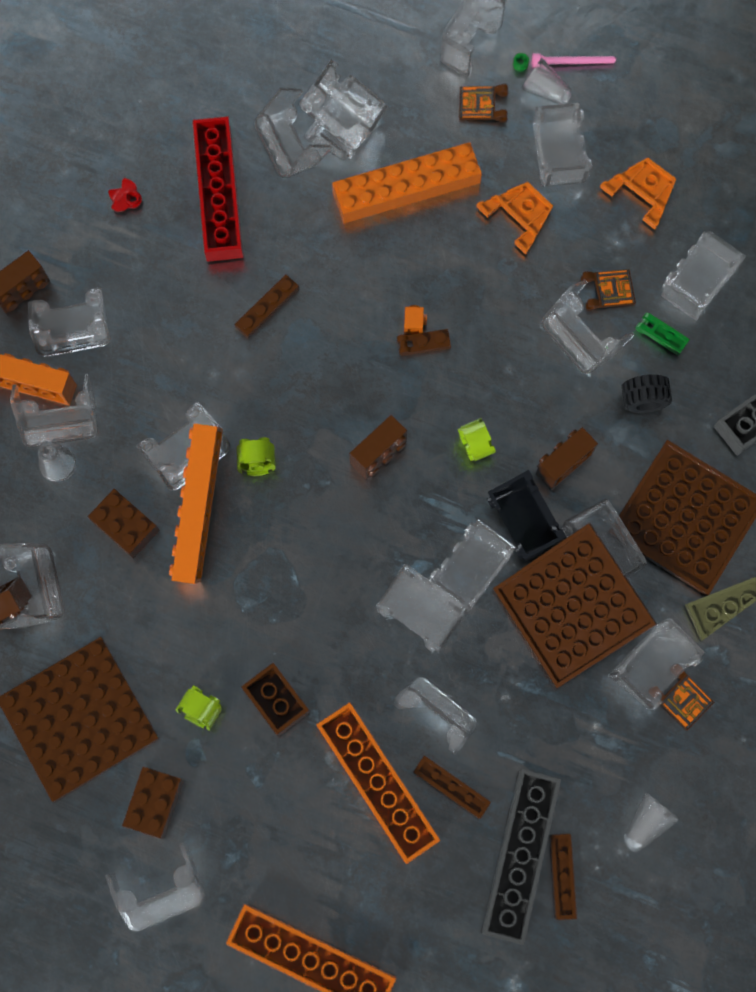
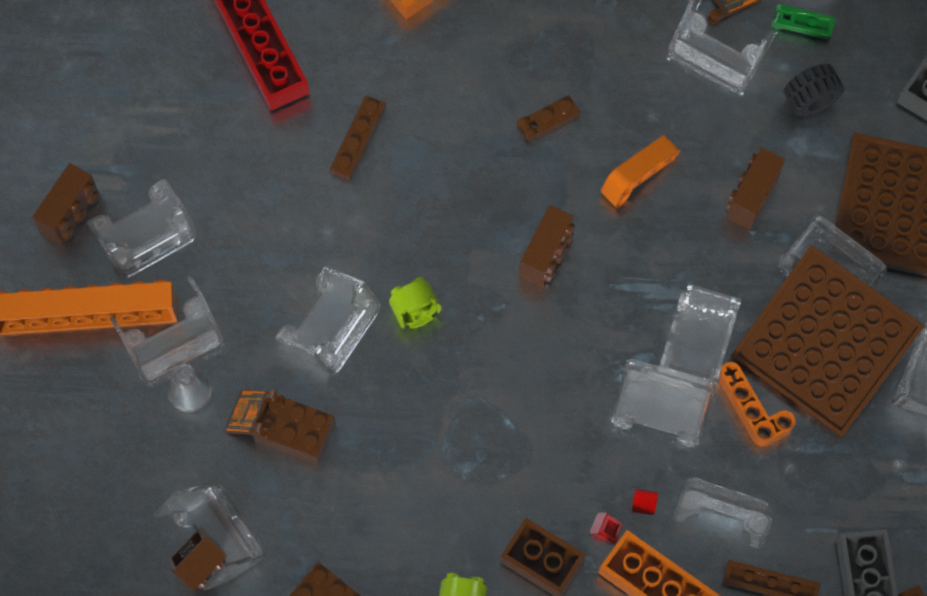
camera: 20 degrees left, 5 degrees down
red plate [108,178,142,212] -> none
orange brick [169,423,223,584] -> none
orange brick [404,305,427,335] -> none
lime brick [457,418,496,462] -> none
black windscreen [487,470,567,561] -> none
none -> flag [224,389,284,438]
none -> red slope [590,513,624,544]
none -> orange beam [601,135,681,208]
none -> red slope [632,489,658,515]
none -> orange beam [718,362,796,447]

